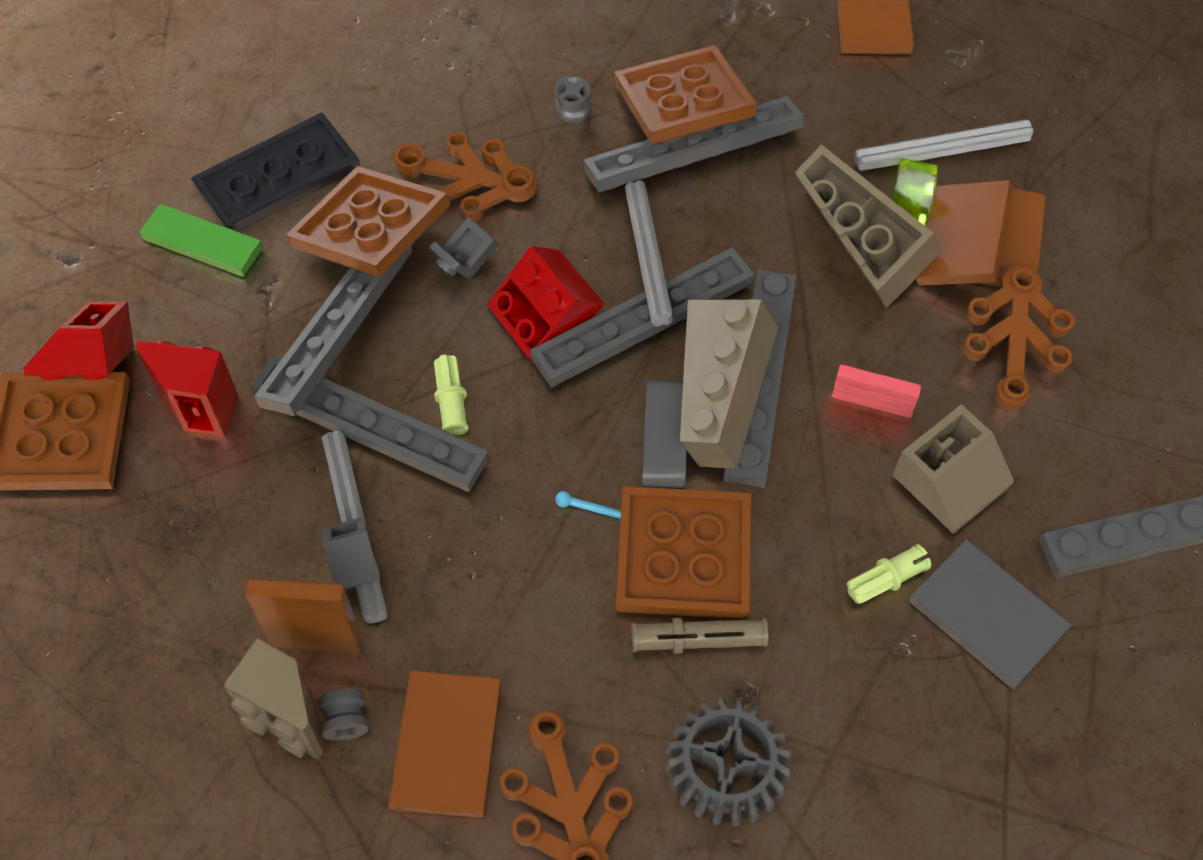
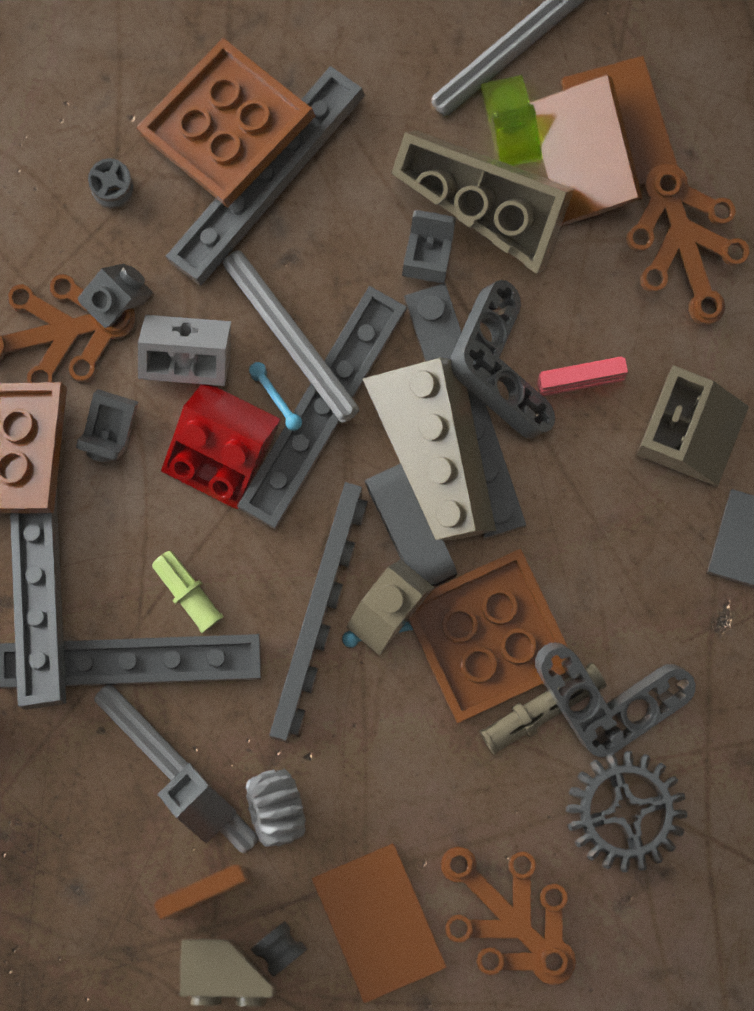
camera: 25 degrees left, 20 degrees up
yellowish green axle [847,544,931,604] -> none
none -> dark grey bracket [78,264,153,328]
none -> light grey brick [138,315,231,386]
none -> light grey gear [246,769,306,847]
none -> medium azure hinge [249,362,302,431]
none -> dark grey plate [269,482,368,743]
none -> dark tan slope [346,560,434,655]
none -> dark grey bracket [402,210,456,283]
none -> dark grey beam [451,280,555,439]
none -> dark grey beam [535,643,696,757]

